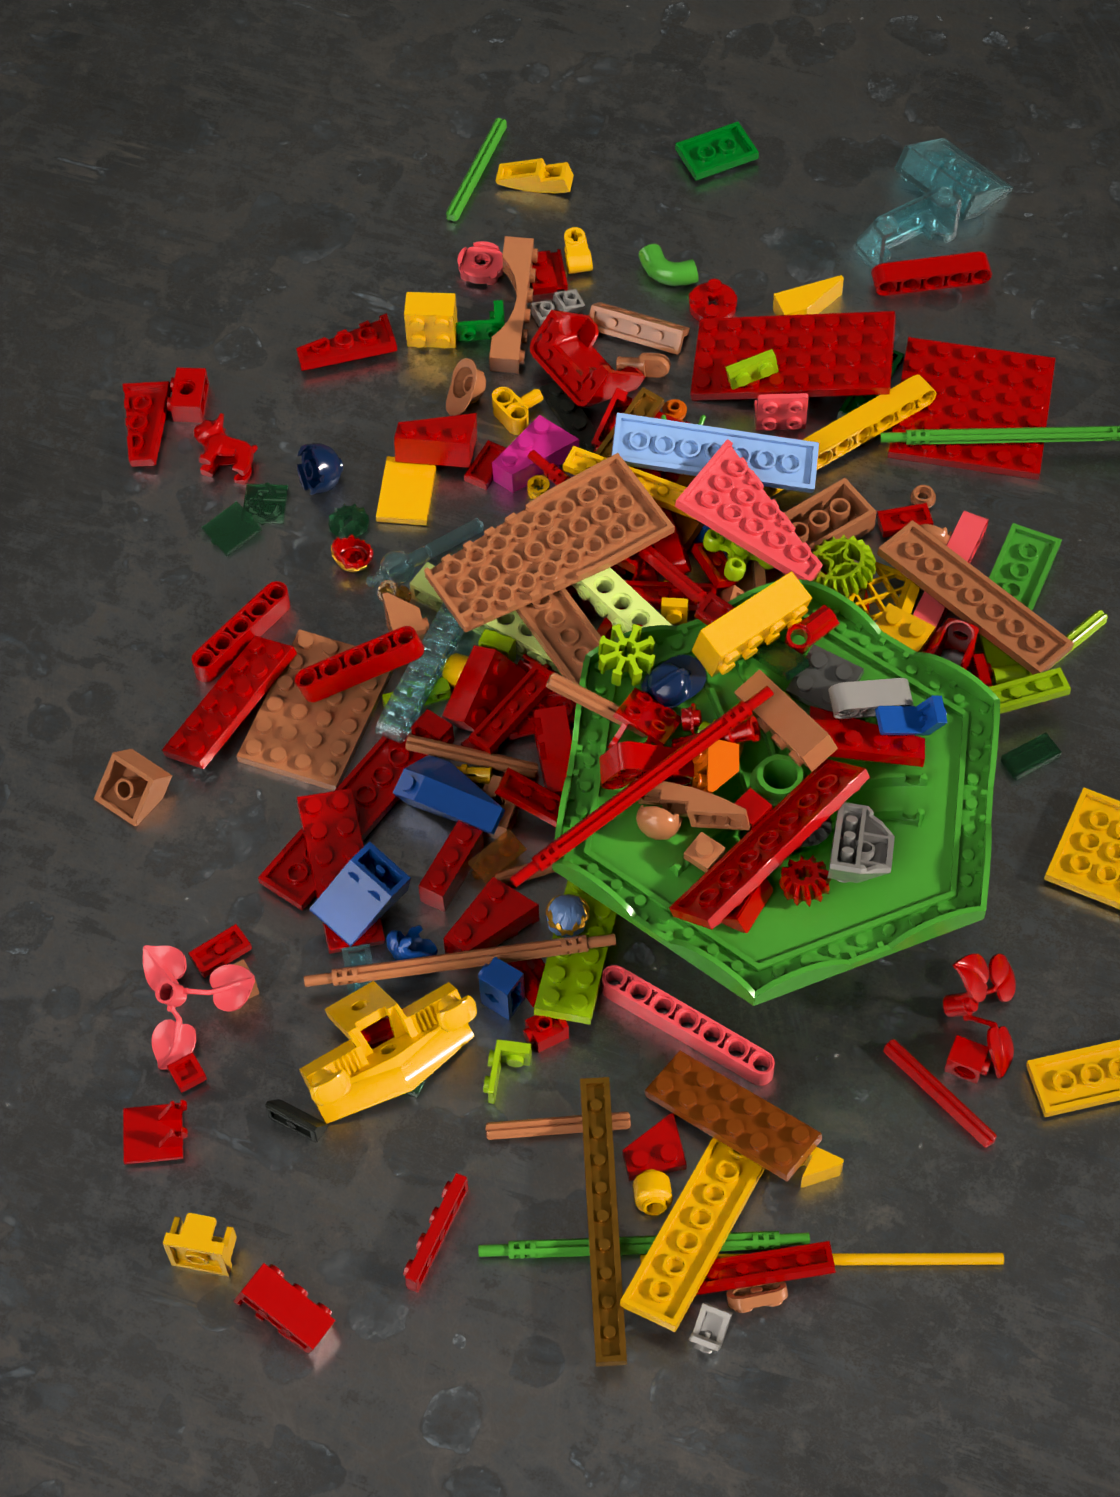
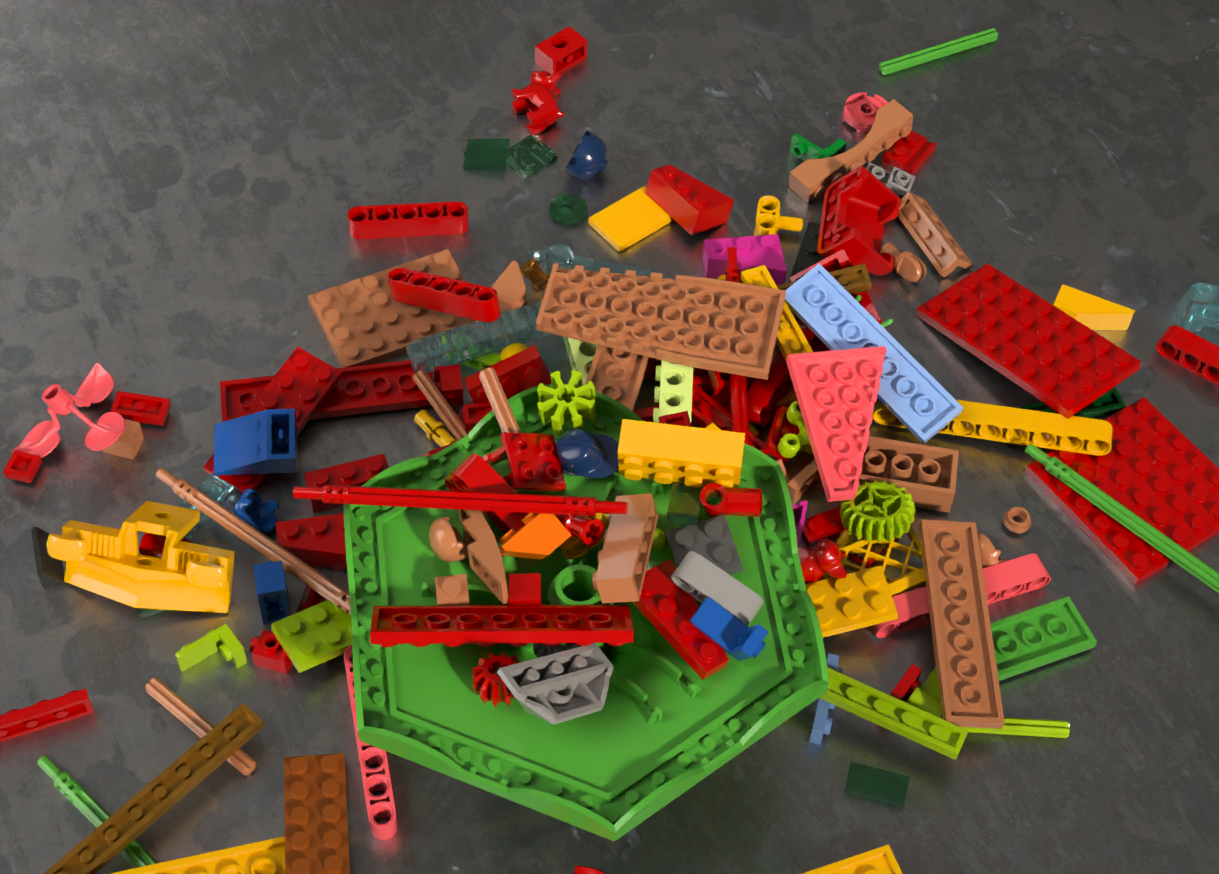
camera: 40 degrees right, 5 degrees down
nougat slope [94,749,173,826] -> none
red wing [122,381,171,467] -> none
red plate [162,636,297,769] -> none
red wing [296,313,397,371] -> none
red hair [331,534,373,573] -> none
blue wedge [393,755,505,835] -> none
yellow brick [404,292,458,348] -> none
nougat piece [446,358,486,416] -> none
red tile [464,440,506,490] -> none
lime piece [478,629,516,662] -> none
yellow slope [495,158,574,193] -> none
yellow piece [564,227,593,274] -> none
red wing [622,1113,687,1181] -> none
yellow head [632,1169,673,1216] -> none
bright green cylinder [638,244,698,287] -> none
orange plate [662,399,687,421] -> none
green plate [675,122,759,181] -> none
red plate [681,703,702,734] -> none
red plate [689,279,737,322] -> none
red slope [721,878,773,933] -> none
lime plate [726,349,779,390] -> none
coral bracket [754,393,809,431] -> none
red plate [876,503,933,538] -> none
red piece [924,618,979,671] -> none

